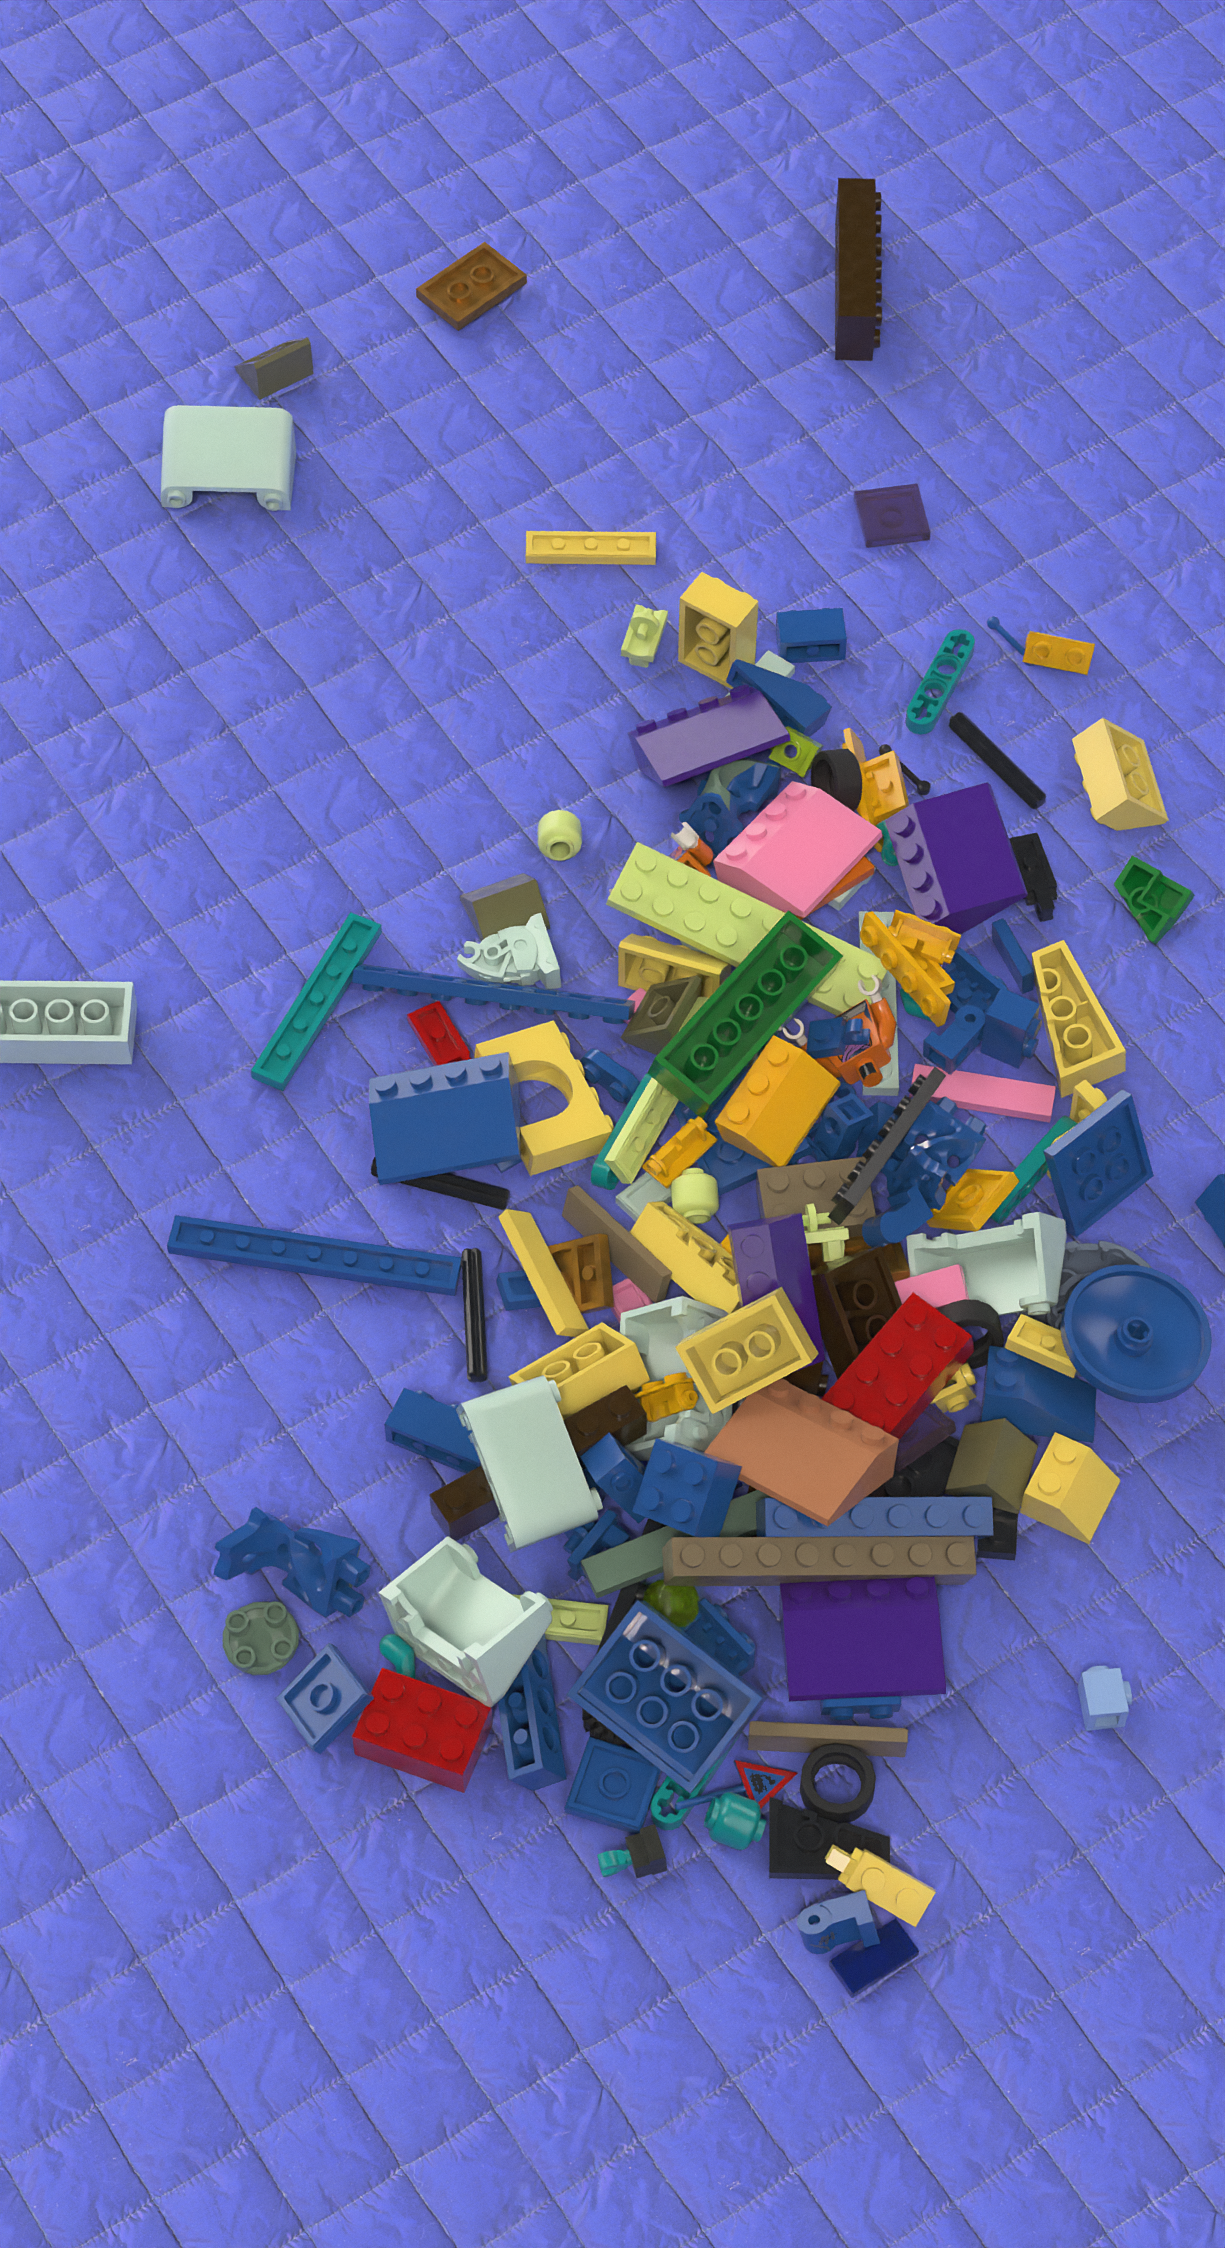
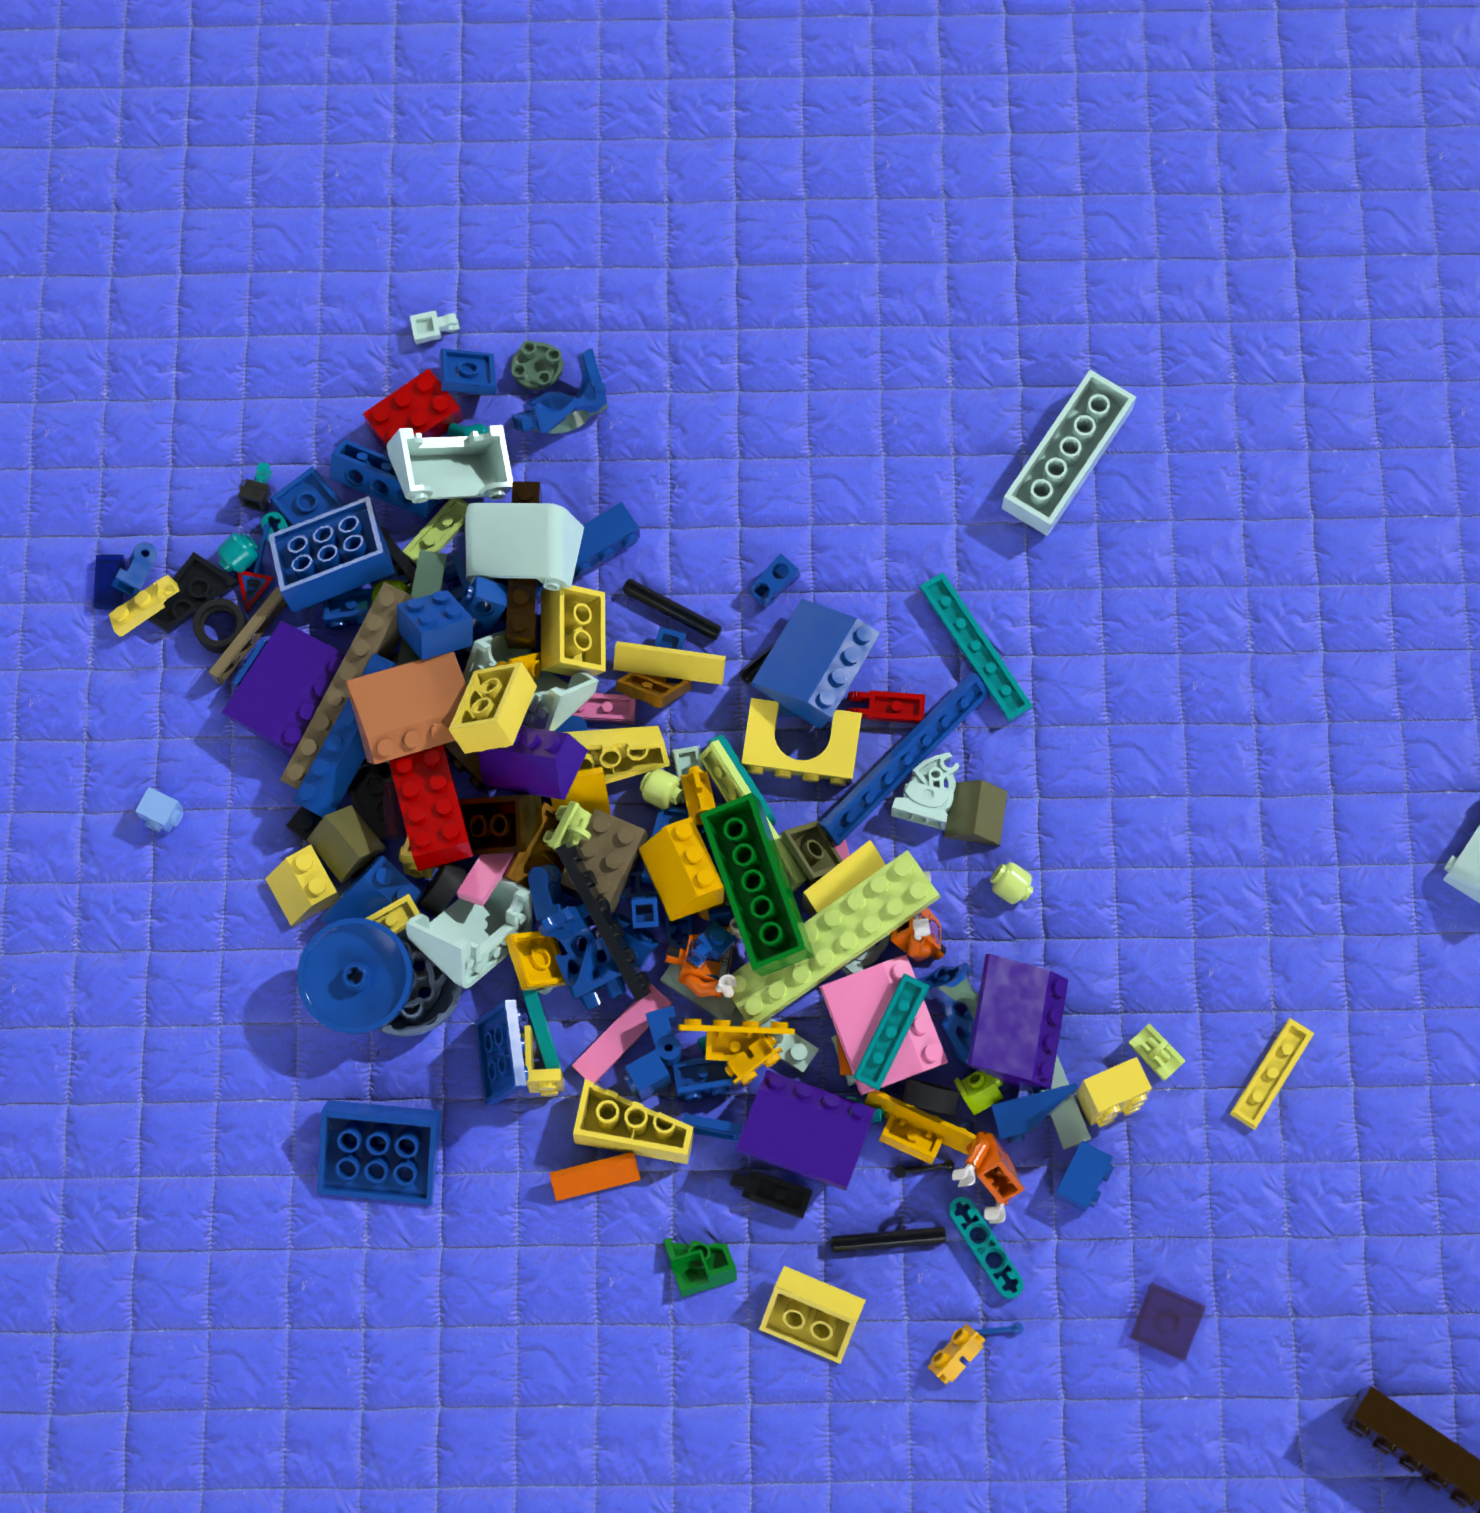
camera: 125 degrees right, 15 degrees up
blue plate [167,1215,462,1296] -> none
dark tan tile [562,1185,672,1303] -> none
blue plate [580,1048,640,1104] -> none
none -> light aqua plate [410,310,460,344]
none -> orange tile [549,1151,641,1201]
none -> blue leg [748,553,801,608]
none -> teal tile [853,973,930,1091]
none -> orange torso [952,1131,1025,1224]

